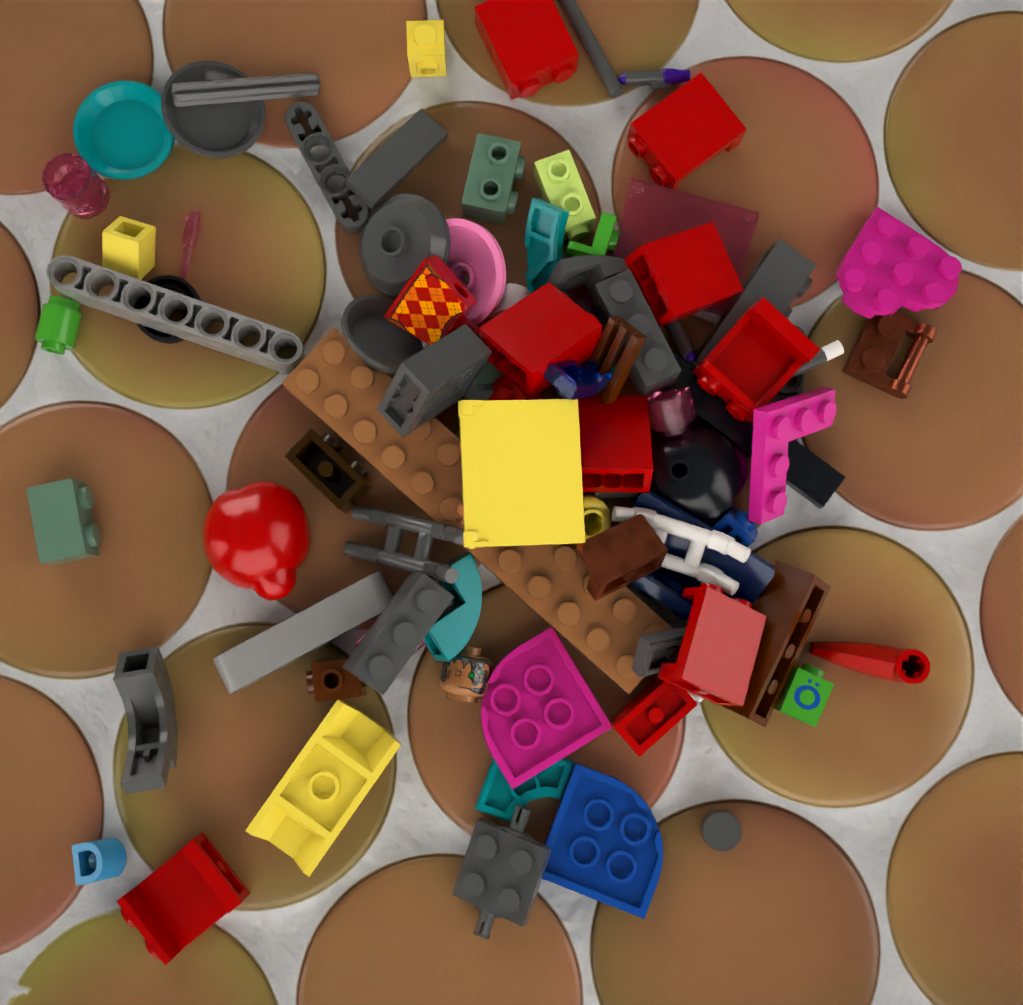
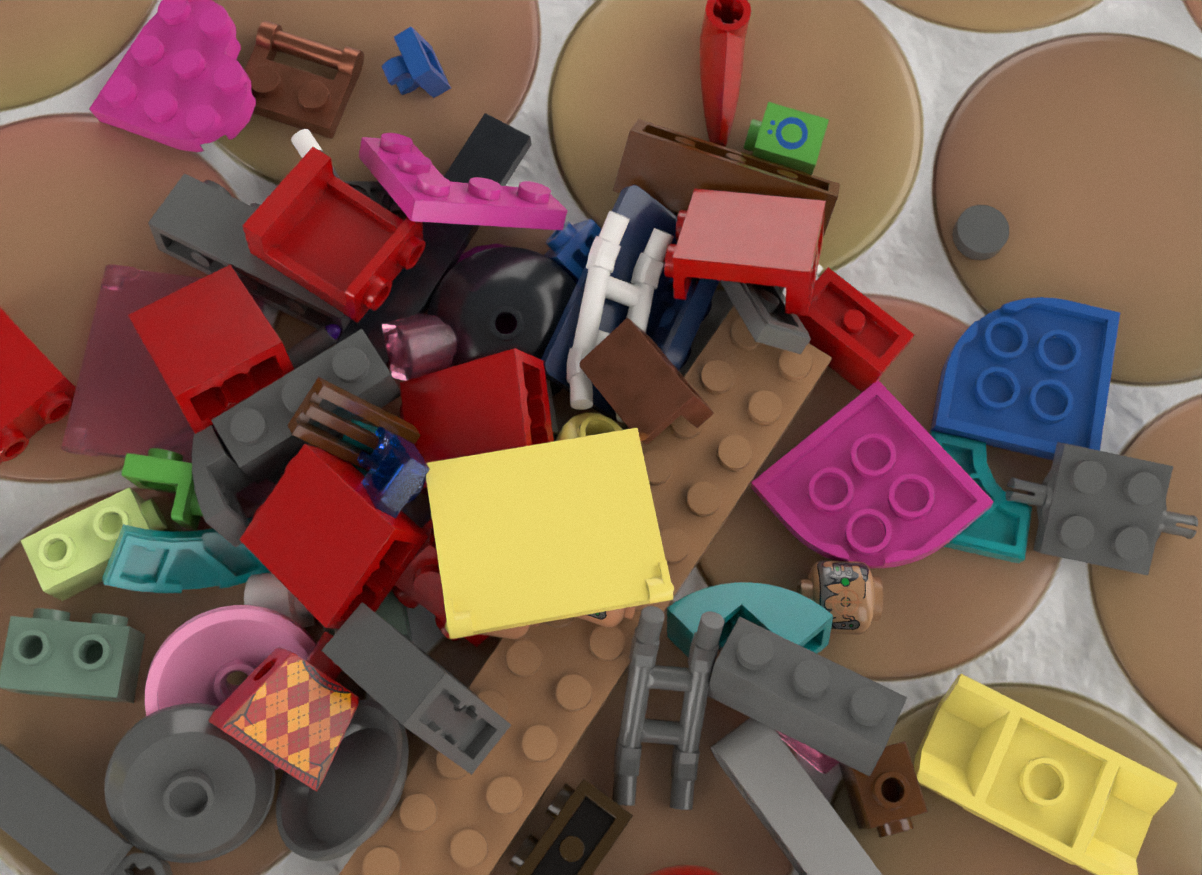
camera: 100 degrees left, 10 degrees down
none -> blue tile [381,27,451,98]

